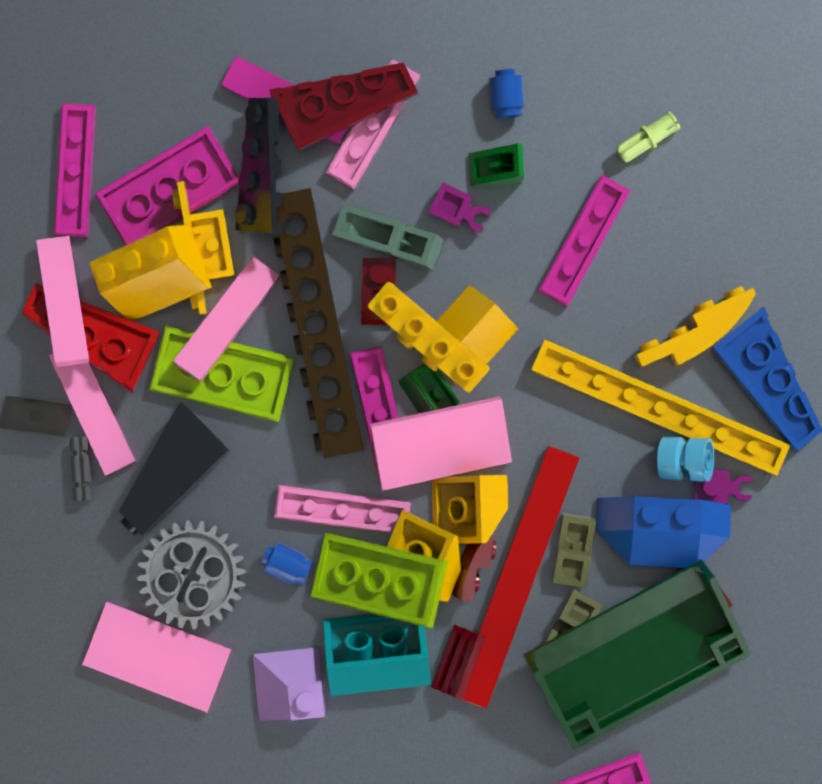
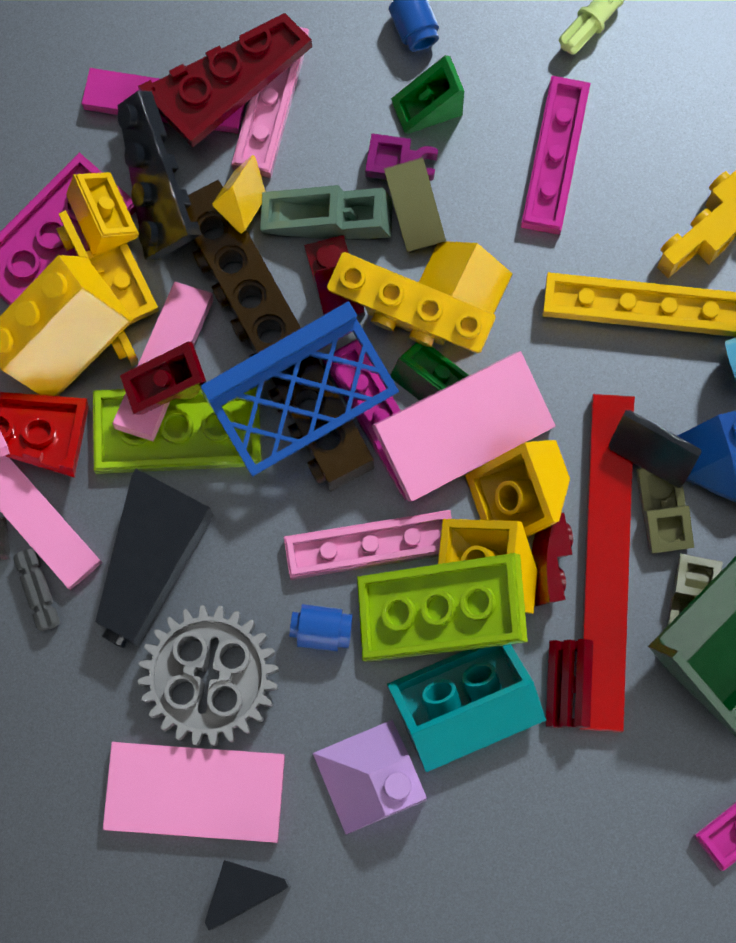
camera: 10 degrees left, 10 degrees down
none -> yellow slope [66,172,139,255]
none -> dark red slope [120,341,206,415]
none -> blue fence [200,301,399,477]
none -> black slope [205,860,291,931]
none -> yellow slope [212,155,265,234]
none -> olive slope [384,157,446,252]
none -> black slope [608,409,702,488]

